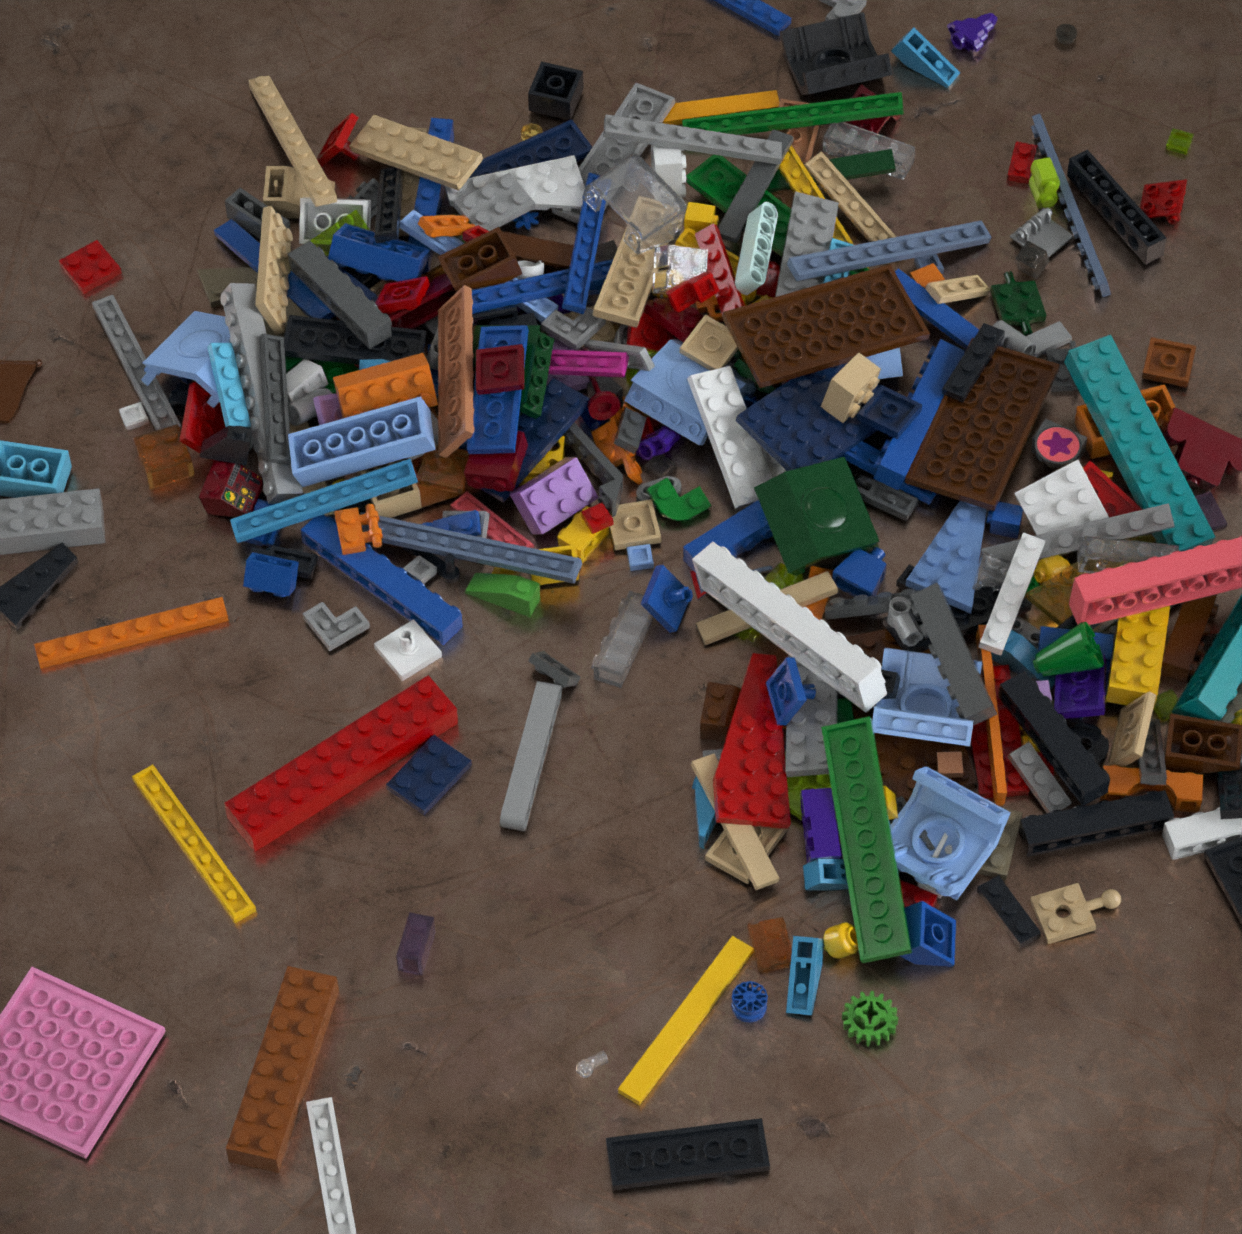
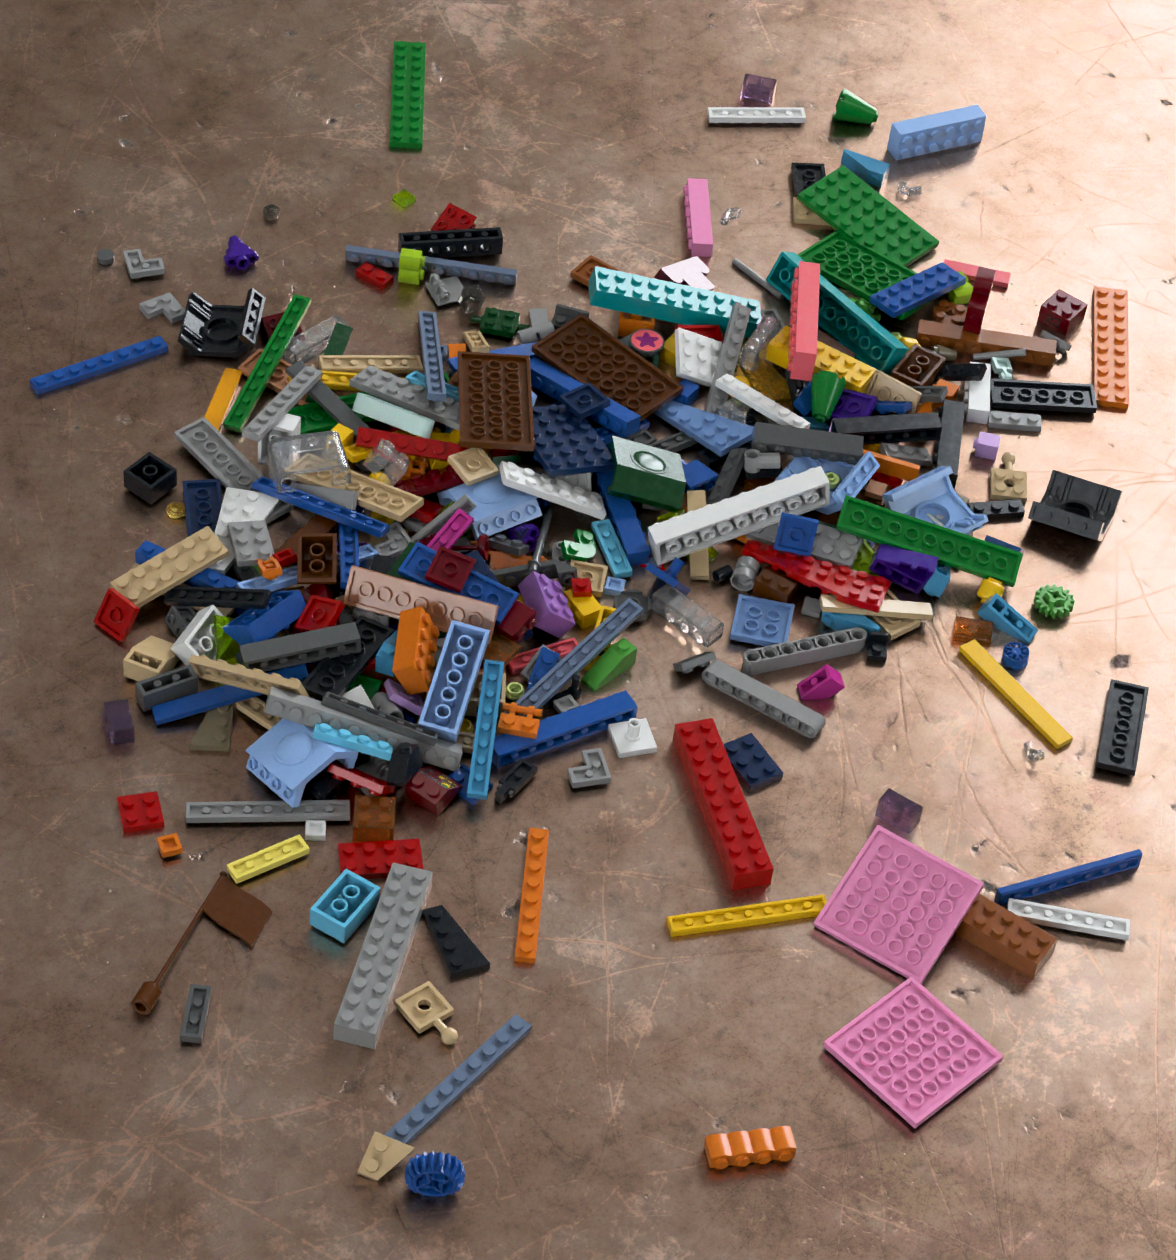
camera: 75 degrees left, 10 degrees down
blue brick [243,552,299,597] -> none
tan plate [249,76,337,207] -> none
red slope [666,271,720,313] -> none
tan brick [821,353,881,423] -> none
dark azure slope [891,28,960,88] -> none
black plate [942,323,1005,403] -> none
none -> clear purple brick [101,699,135,745]
none -> orange plate [157,833,183,858]
none -> light yellow plate [227,834,310,884]
none -> light grey tile [292,483,358,510]
none -> red plate [338,838,424,879]
none -> yellowish green plate [505,682,525,700]
none -> dark grey bar [529,507,553,573]
none -> medium azure plate [591,519,633,578]
none -> dark grey plate [613,589,652,622]
none -> dark grey plate [649,431,699,453]
none -> black hinge [712,565,733,583]
none -> light grey wheel [730,556,760,591]
none -> medium blue plate [730,594,795,646]
none -> light grey beam [742,628,867,675]
none -> dark pink slope [797,664,845,700]
none -> bright pink plate [813,825,984,984]
none -> yellowish green plate [825,472,840,489]
none -> black bracket [867,631,888,663]
none -> blue plate [872,400,912,415]
none -> lavender brick [972,431,1001,460]
none -> light grey plate [987,411,1042,432]
none -> blue tile [994,849,1143,906]
none -> black panel [1028,470,1123,542]

